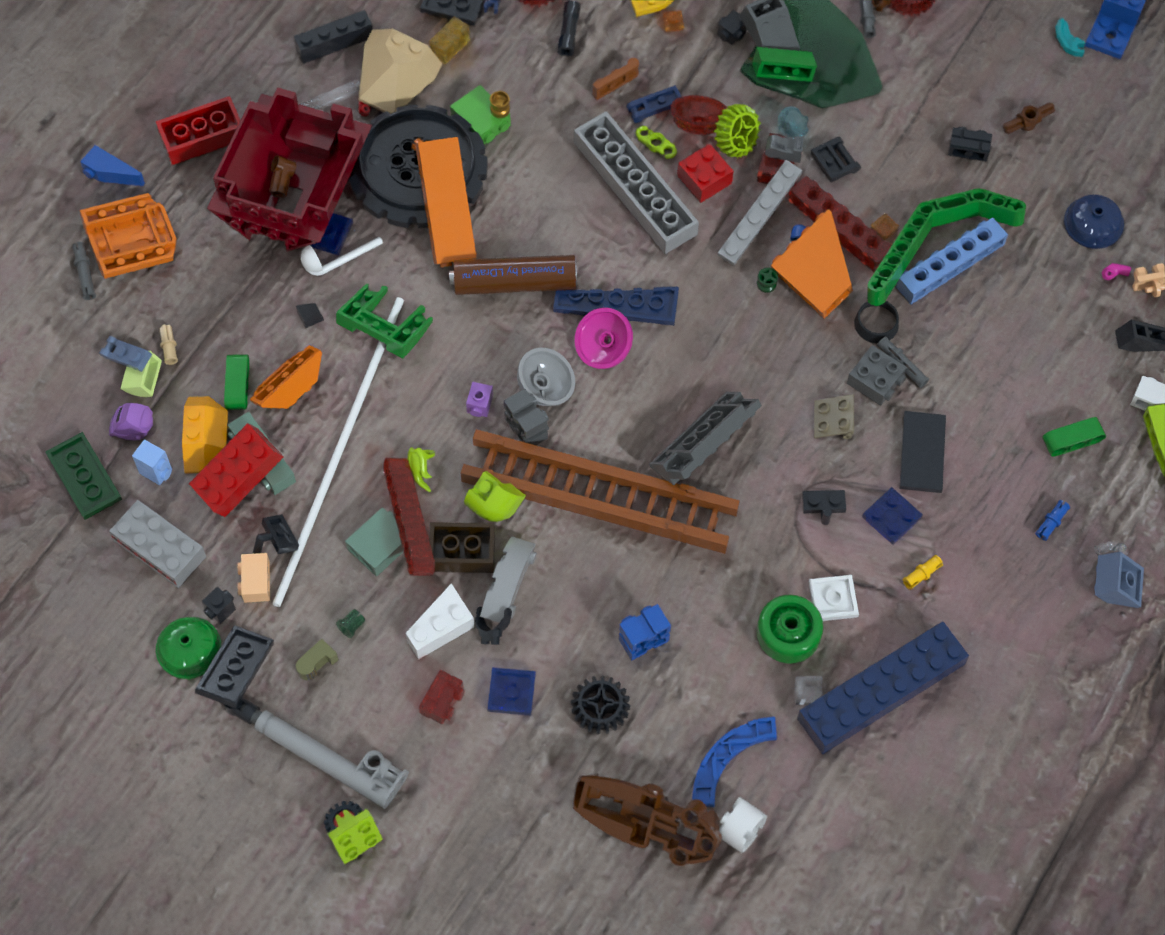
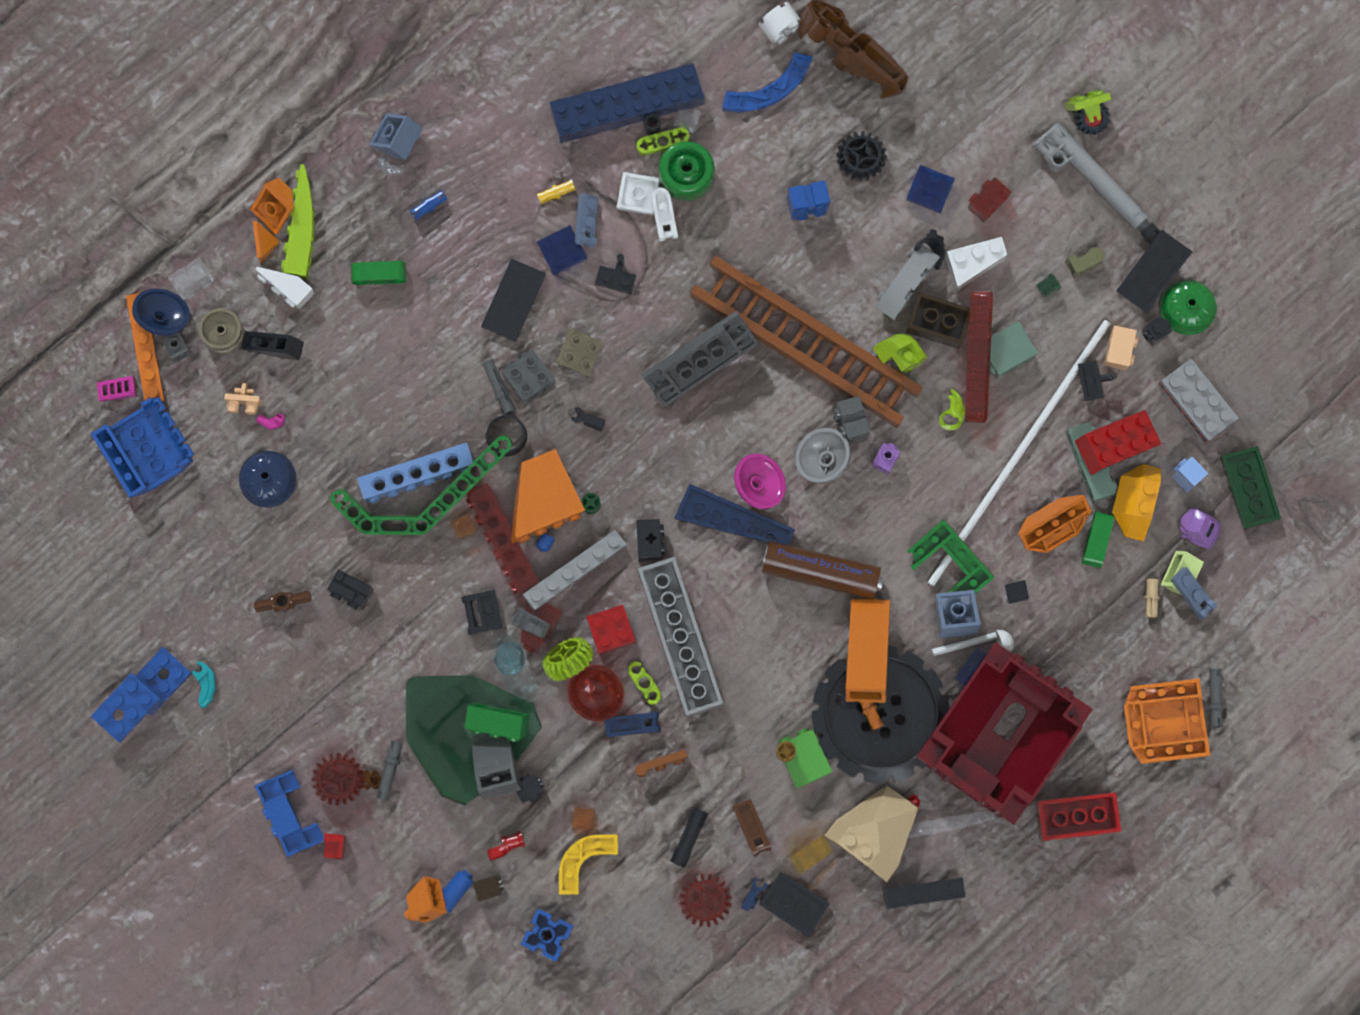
camera: 165 degrees left, 15 degrees up
blue slope [80,145,145,186] -> none
reddish brown piece [269,155,296,198] -> none
none -> black bar [571,408,606,432]
none -> sand blue plate [575,193,598,248]
none -> lime beam [637,127,690,156]
none -> black brick [637,519,665,561]
none -> black beam [644,113,661,135]
none -> white plate [651,188,678,242]
none -> reddish brown plate [733,799,772,857]
none -> sand blue slope [935,590,981,638]

